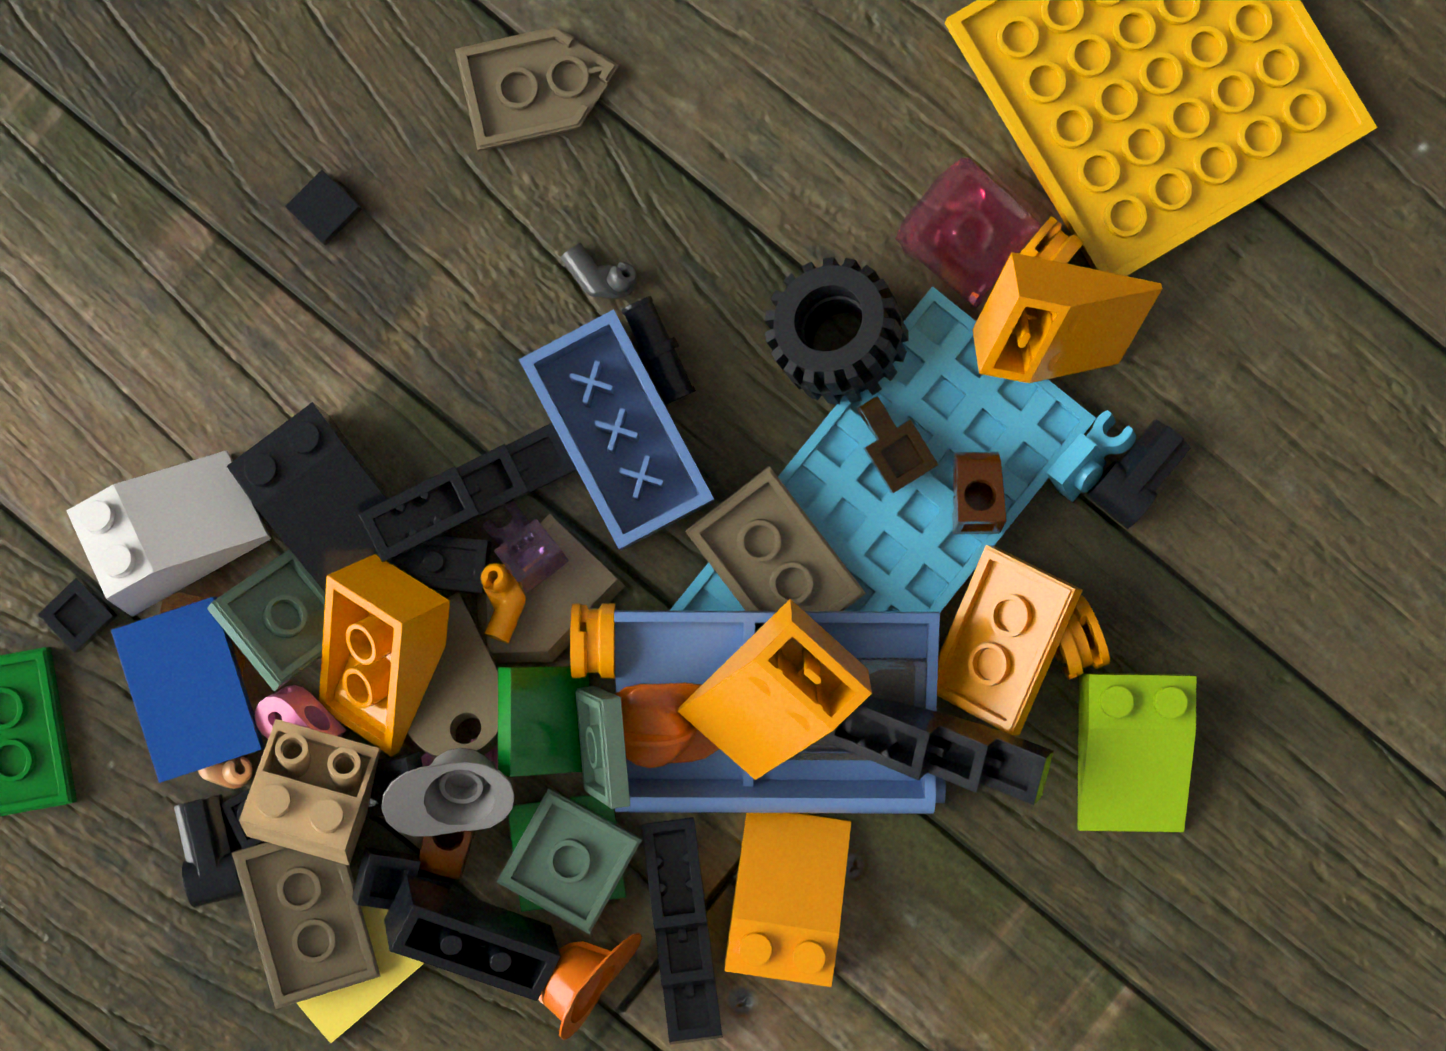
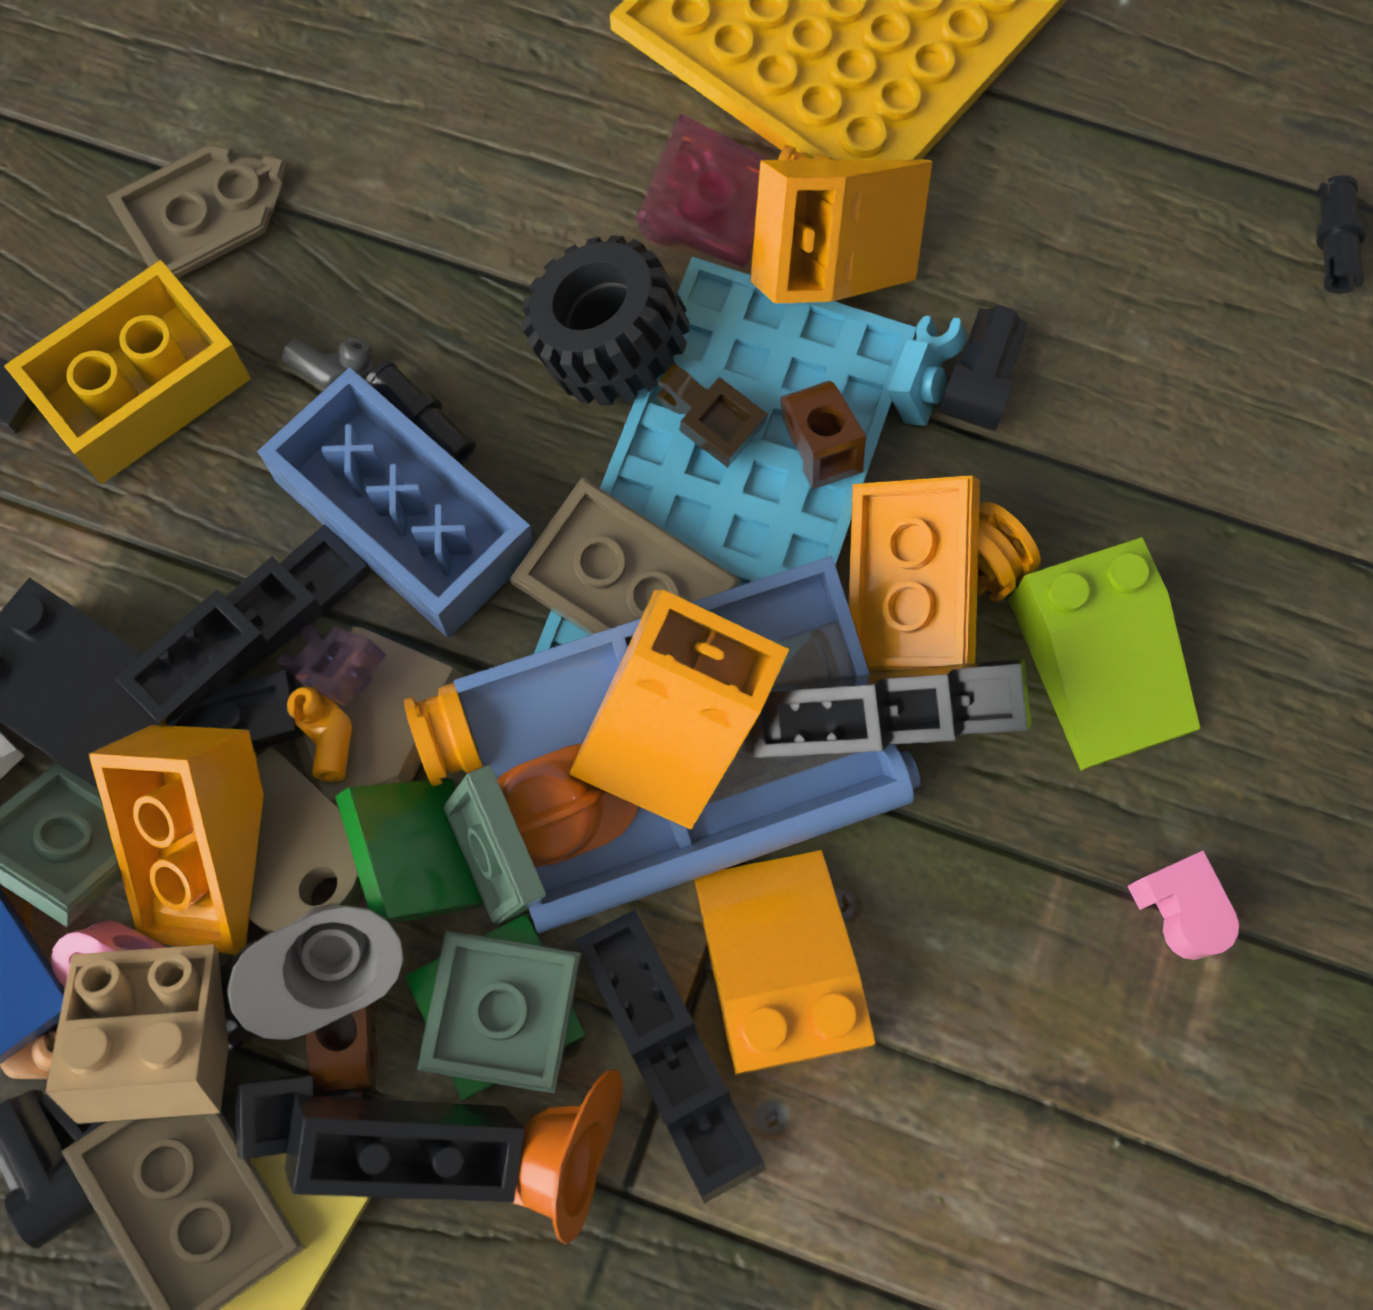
camera: 15 degrees left, 15 degrees down
none -> yellow brick [4,260,251,485]
none -> bright pink leg [1128,851,1239,960]

